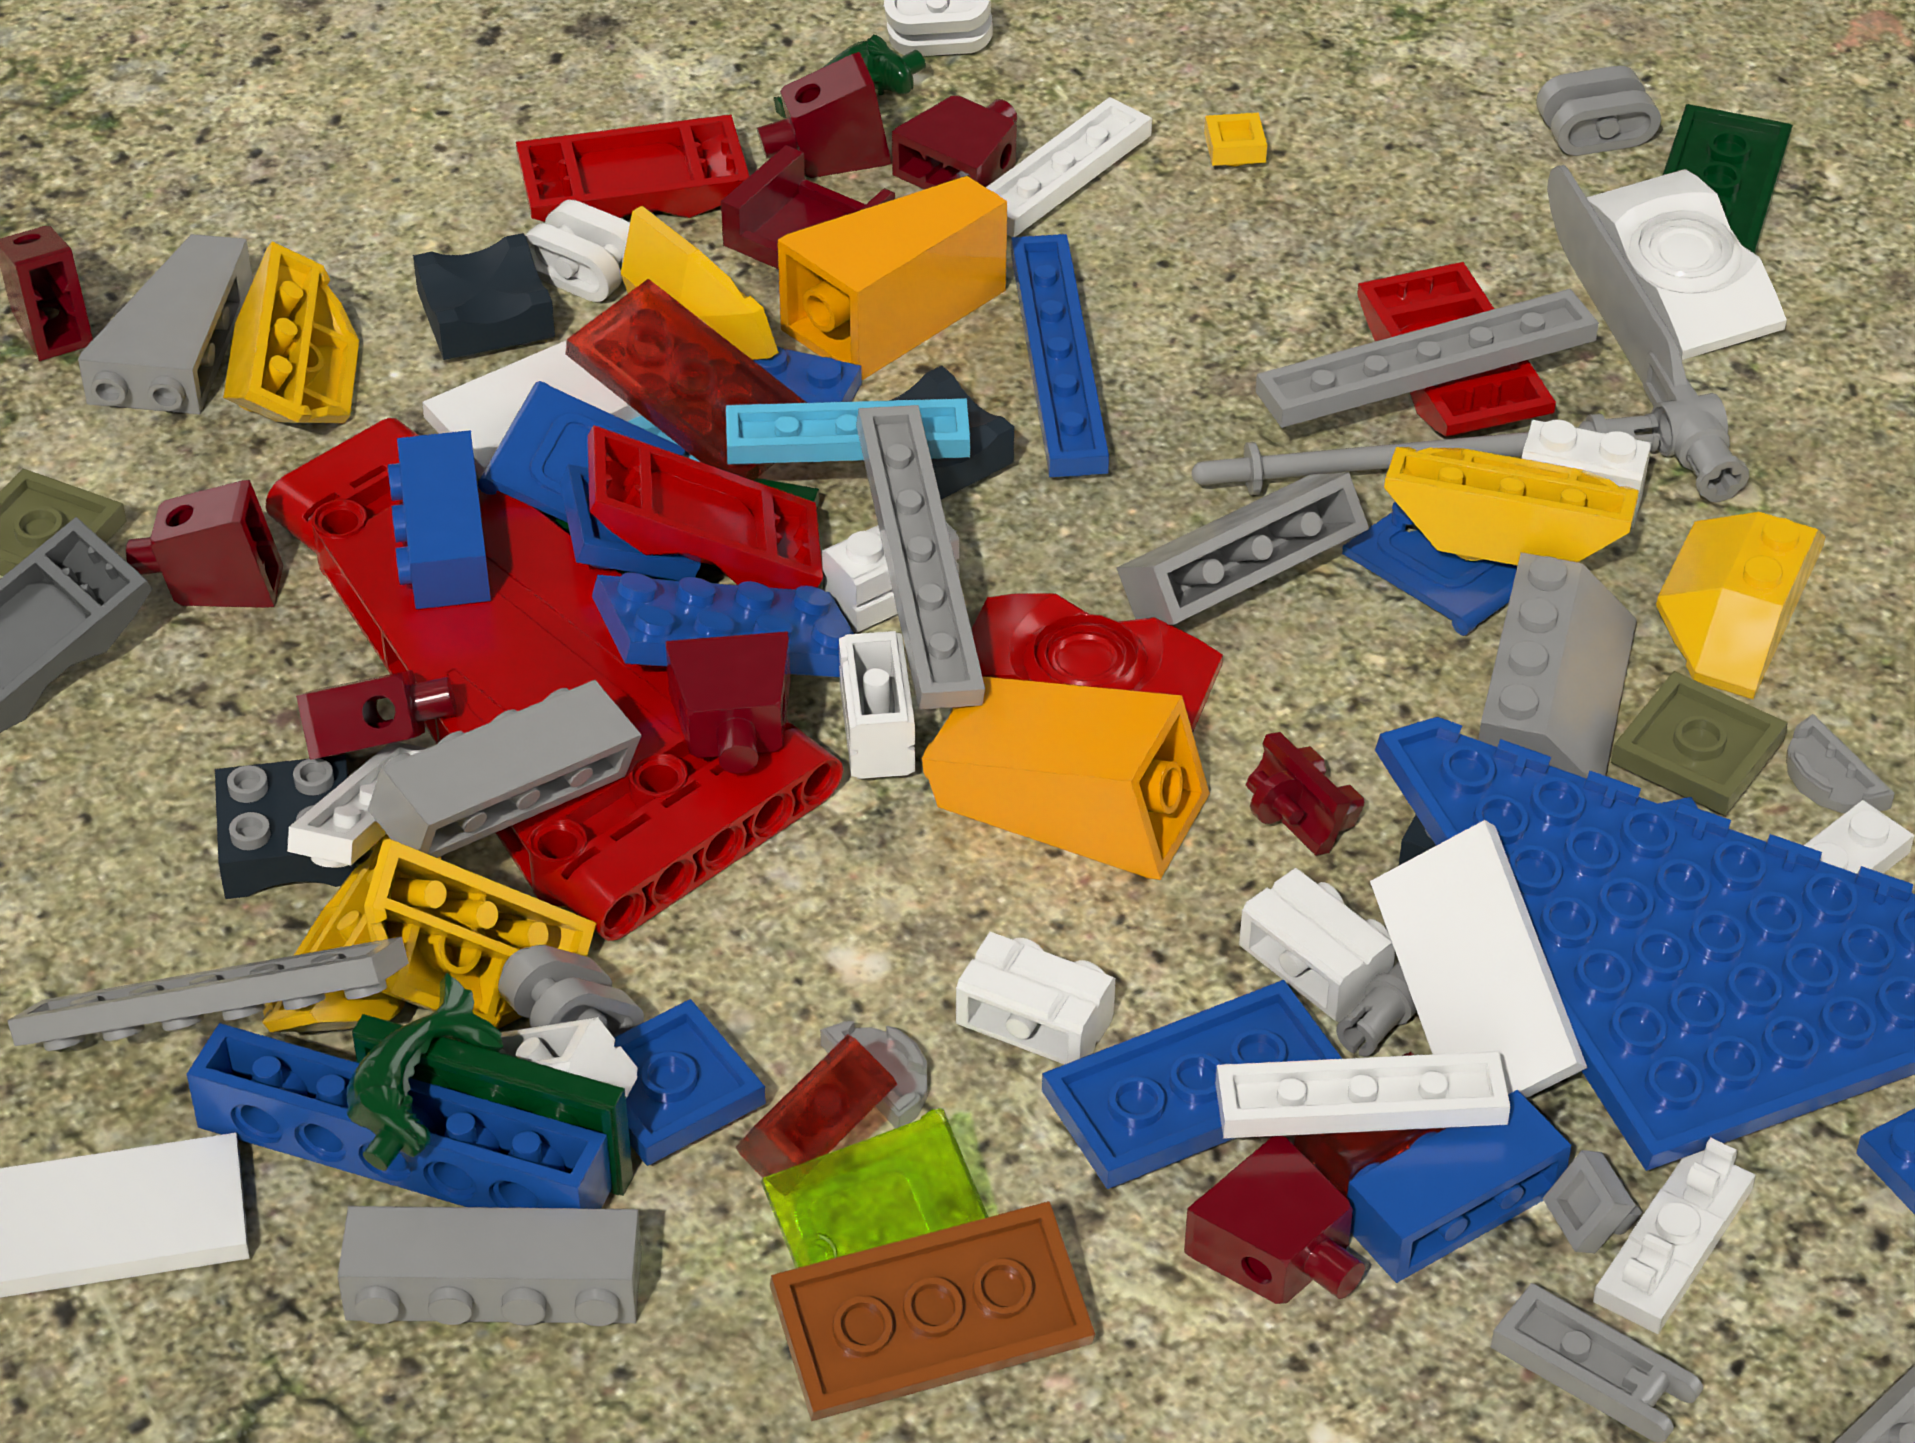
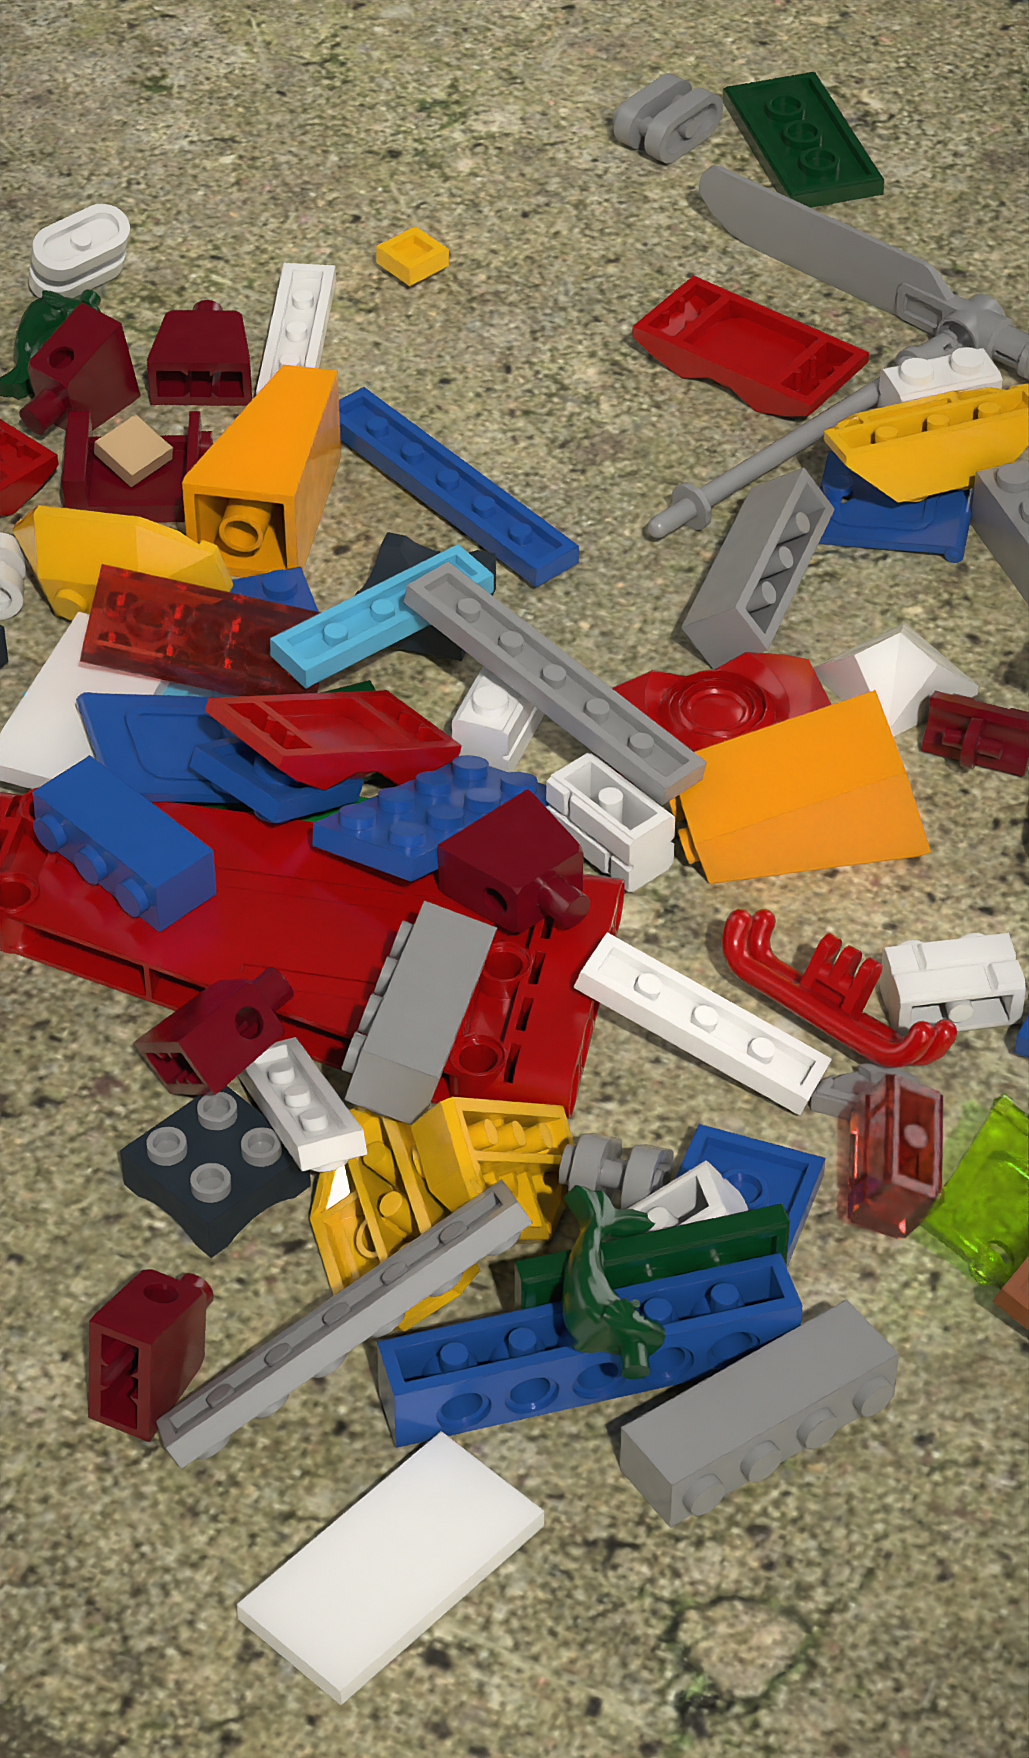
camera: 35 degrees left, 0 degrees up
light grey plate [1256,289,1599,428] -> none
white slope [1586,169,1787,360] -> none
none -> dark red torso [88,1269,214,1442]
none -> tan tile [94,414,173,487]
none -> white plate [574,932,832,1116]
none -> red piece [721,909,958,1068]
none -> white slope [814,622,978,737]

